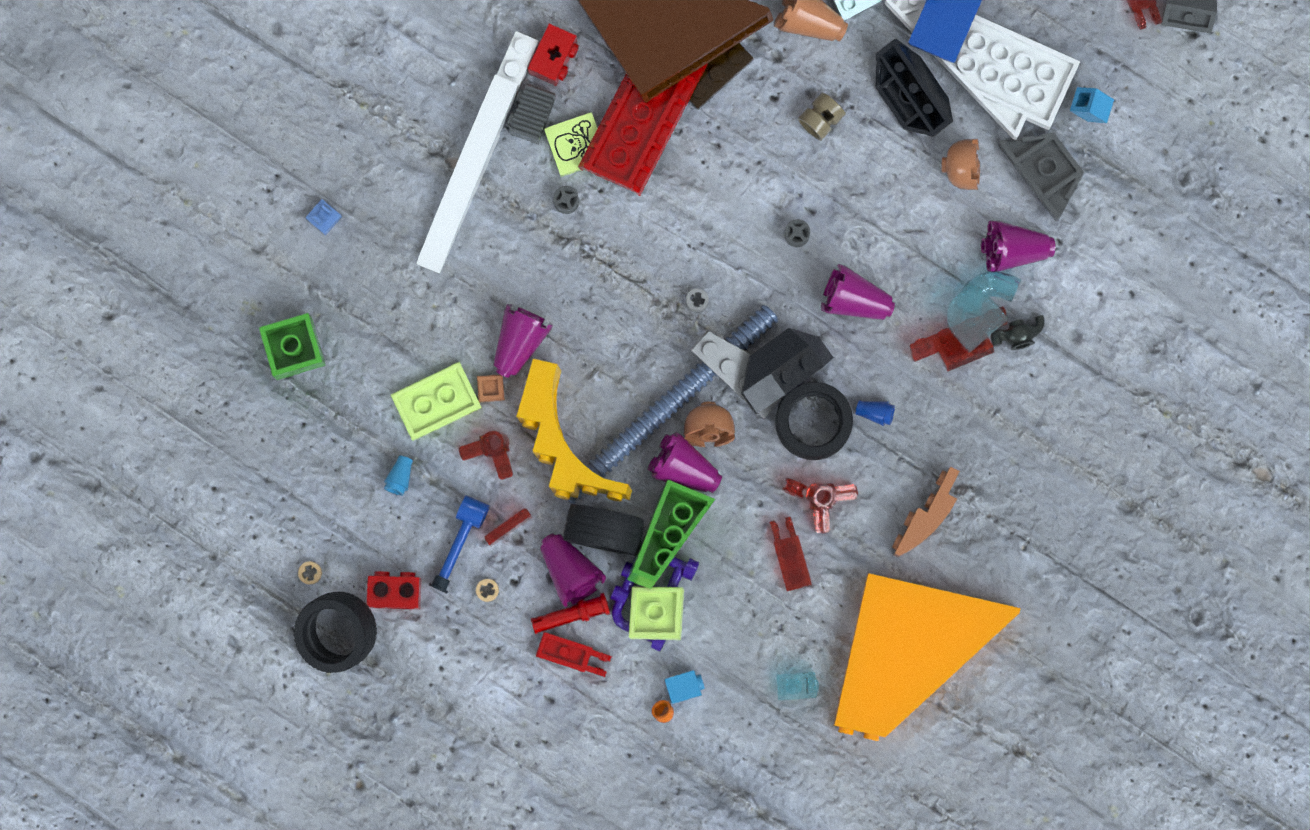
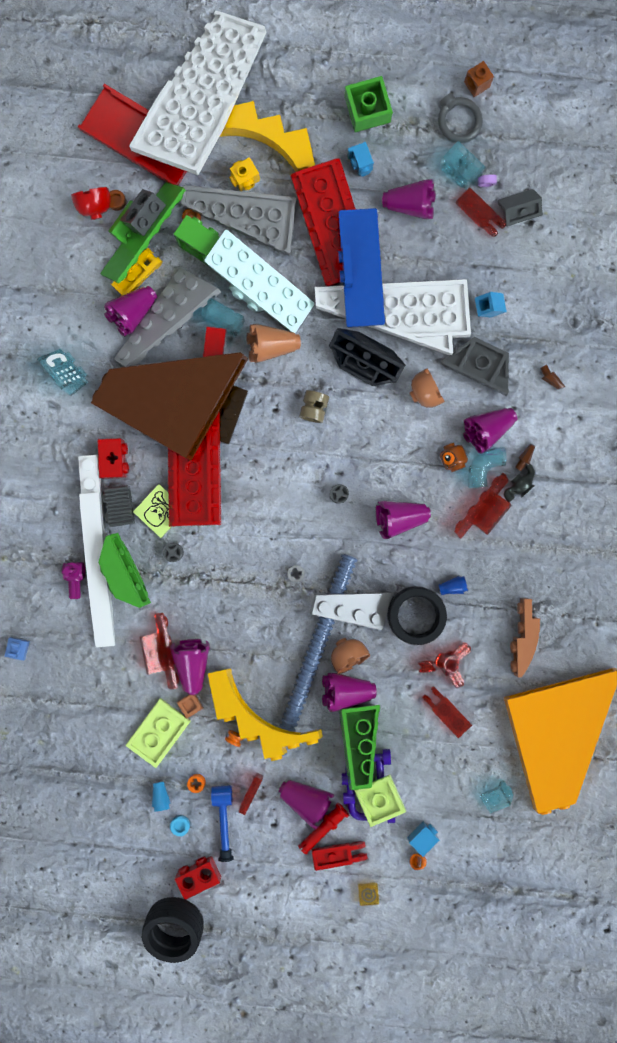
camera: 30 degrees left, 5 degrees up
bright green brick [259,313,326,380] -> none
tan bush [298,561,322,585] -> none
clear red axle [459,431,513,480] -> none
tan bush [476,579,499,602] -> none
black tyre [563,504,644,556] -> none
black wedge [741,328,834,414] -> none
clear light blue tile [947,290,1009,353] -> none
none -> magenta axle [61,562,86,599]
none -> bright green wedge [98,533,151,608]
none -> clear red bracket [140,613,179,690]
none -> medium azure tile [170,815,190,836]
none -> orange bush [187,774,206,793]
none -> orange bush [225,730,243,747]
none -> clear yellow tile [358,883,379,906]
none -> dark orange head [440,443,468,472]
none -> reddish brown bar [515,443,535,471]
none -> reddish brown bar [540,365,565,390]

